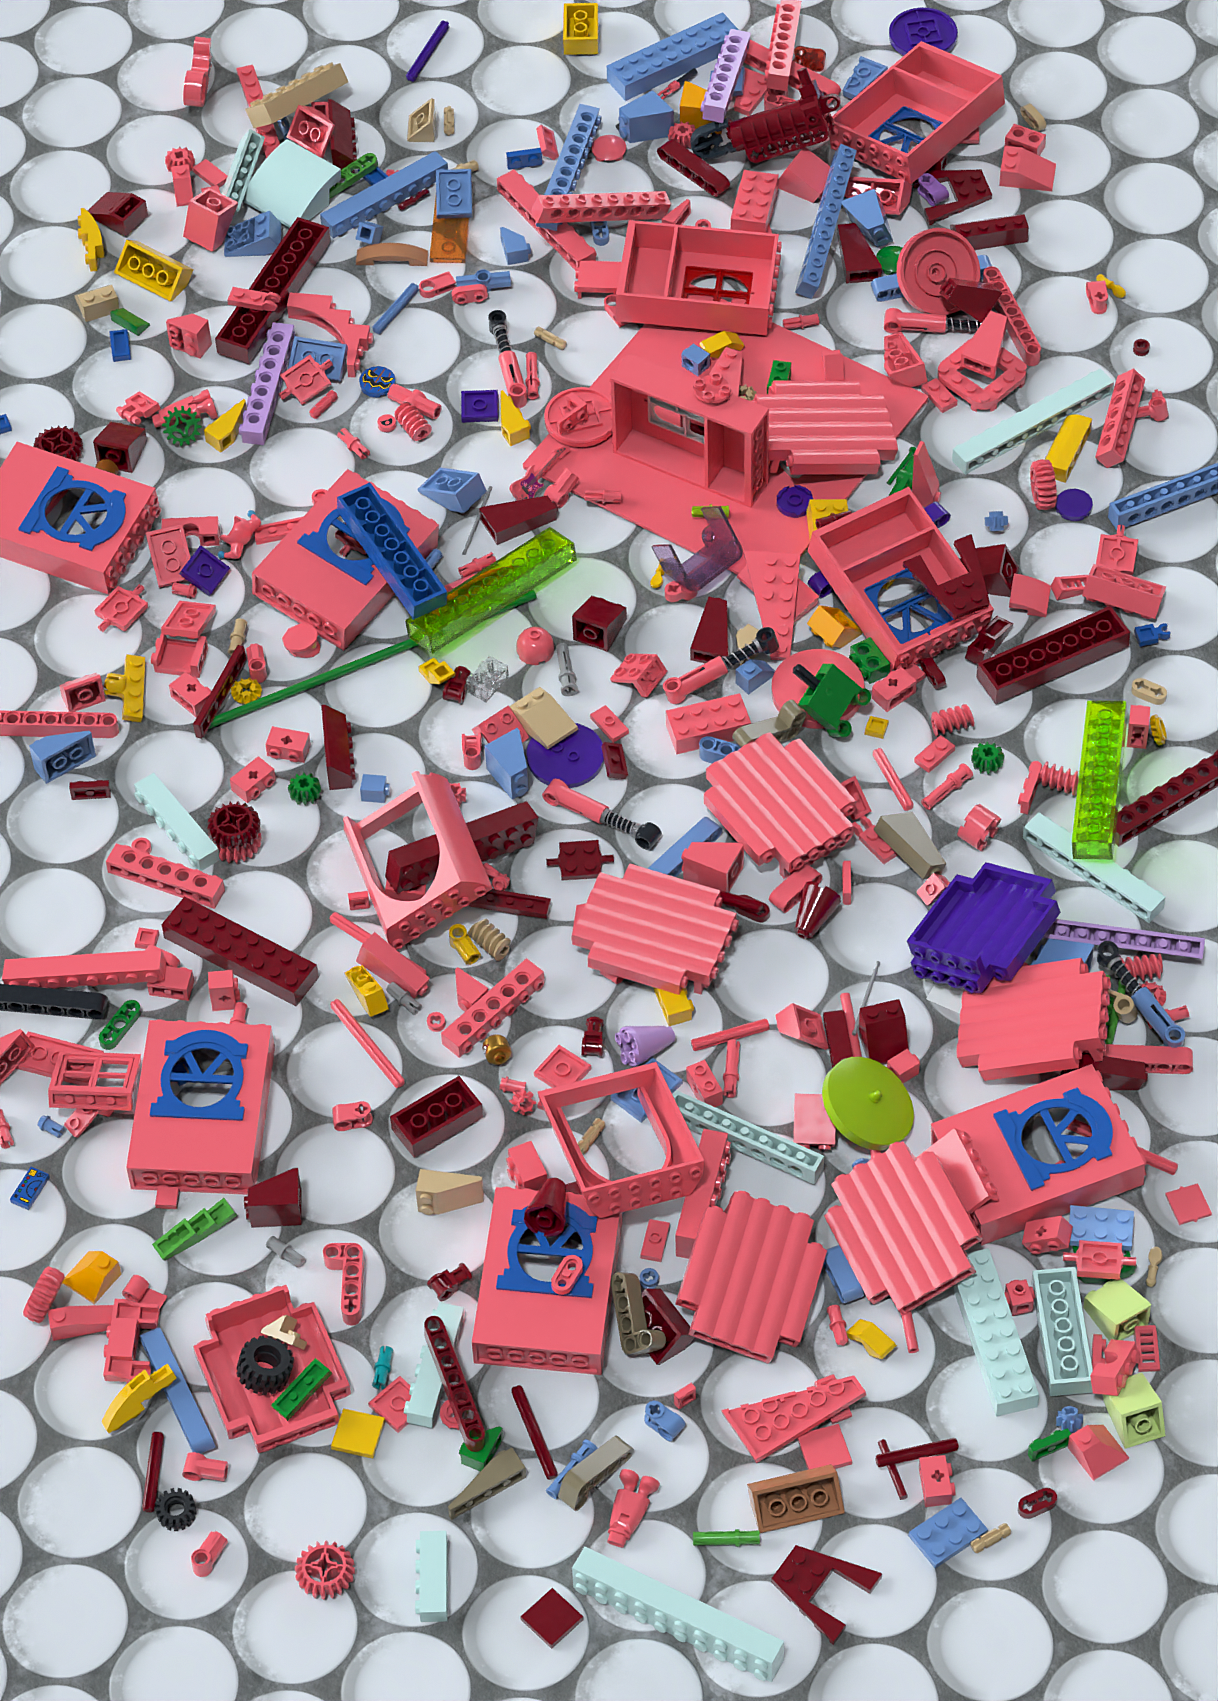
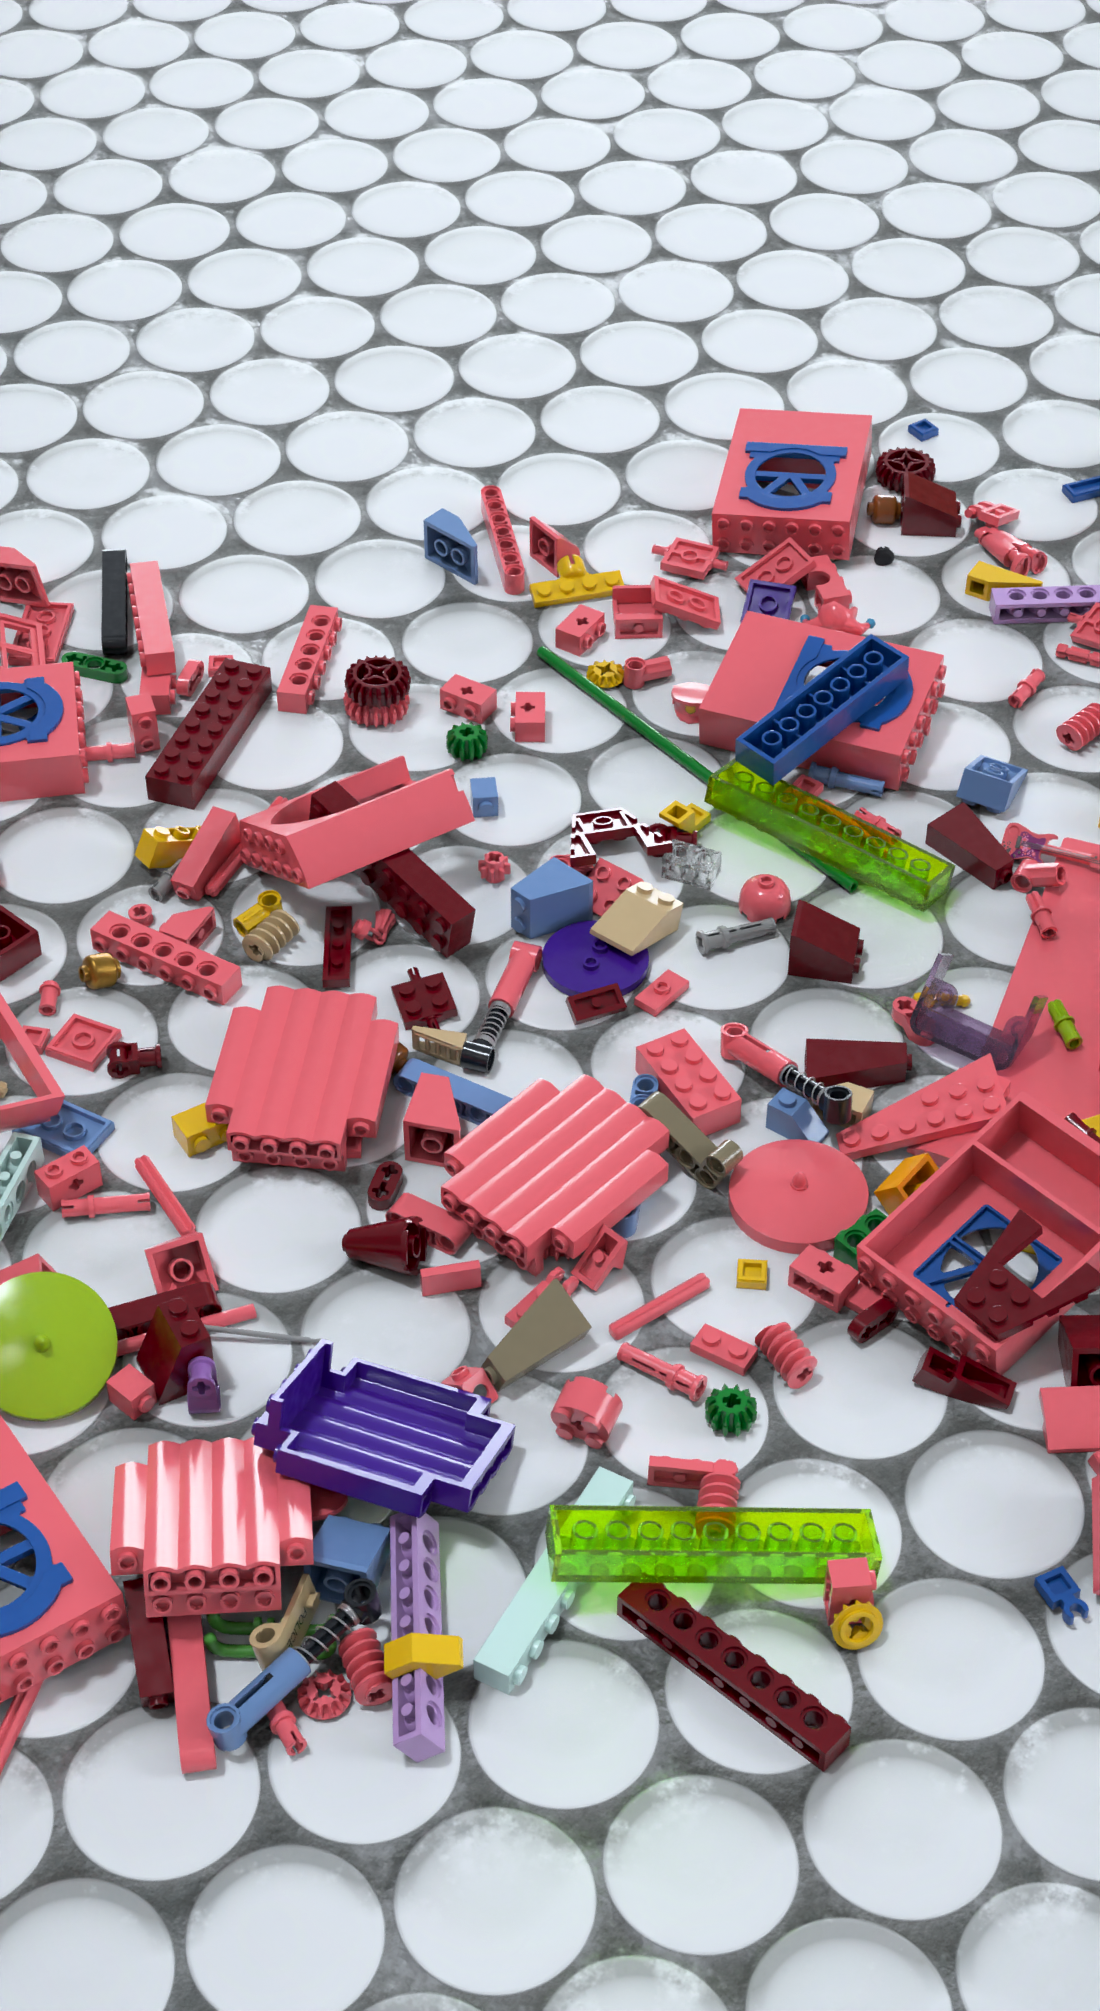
camera: 75 degrees right, 10 degrees down
dark red plate [69,780,111,800] -> none
coral tile [131,837,152,854] -> none
light aqua brick [134,773,220,871] -> none
green gear [162,406,202,446] -> none
coral pin [172,582,197,599] -> none
dark red tile [193,645,247,739] -> none
tan pin [228,618,248,656] -> none
dark red slope [321,705,356,790] -> none
coral axle [330,999,405,1088] -> none
coral tile [377,414,396,432] -> none
light grey piece [462,486,493,555] -> none
coral gear [509,1088,536,1115] -> none
coral bracket [610,653,667,697] -> none
lavender cone [615,1026,675,1066] -> none
dark red axle [720,890,763,913] -> none
green piece [793,664,871,737] -> none
dark red brick [976,606,1130,704] -> none
tan beam [1131,678,1167,705] -> none
none -> medium lavender piece [187,1356,221,1414]
none -> yellow slope [384,1633,464,1680]
none -> tan slope [412,1026,467,1066]
none -> dark red wing [570,807,673,868]
none -> black piece [874,546,895,566]

